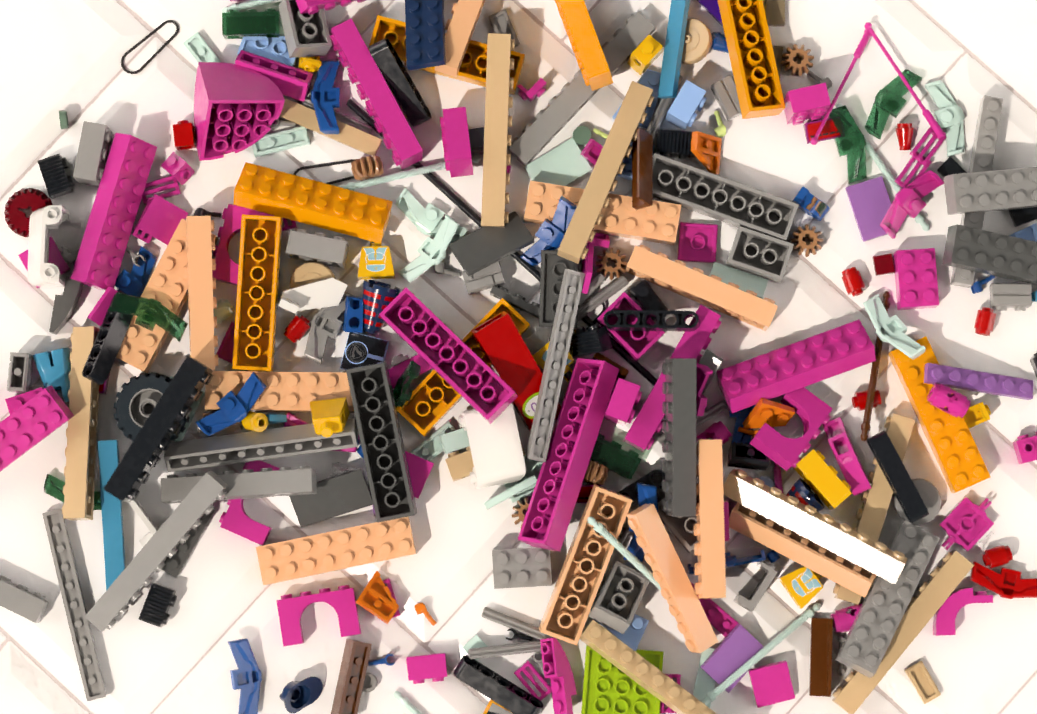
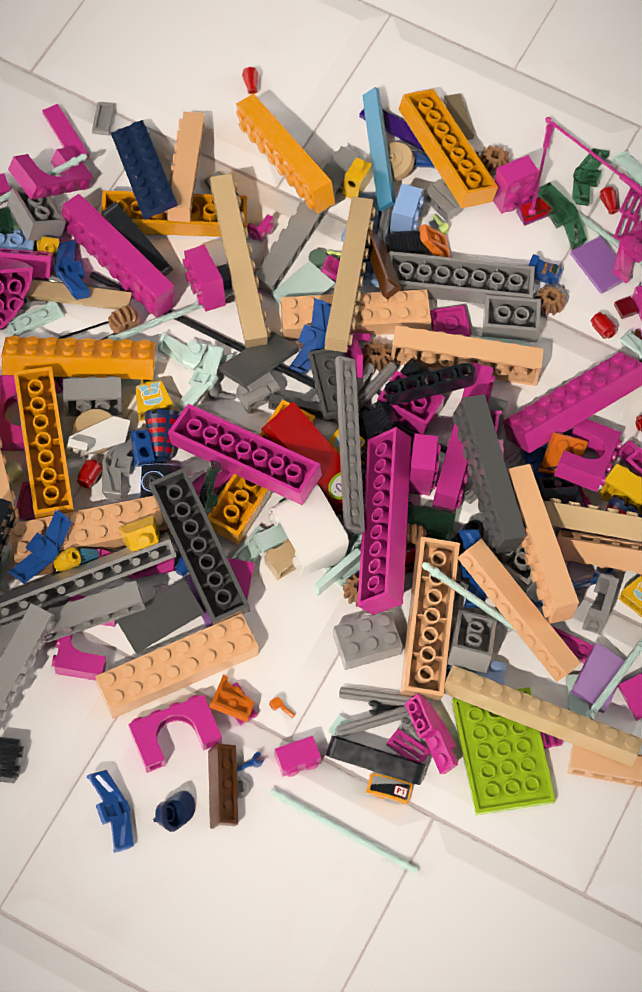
camera: 20 degrees left, 20 degrees down
dark grey plate [162,509,215,578] -> none

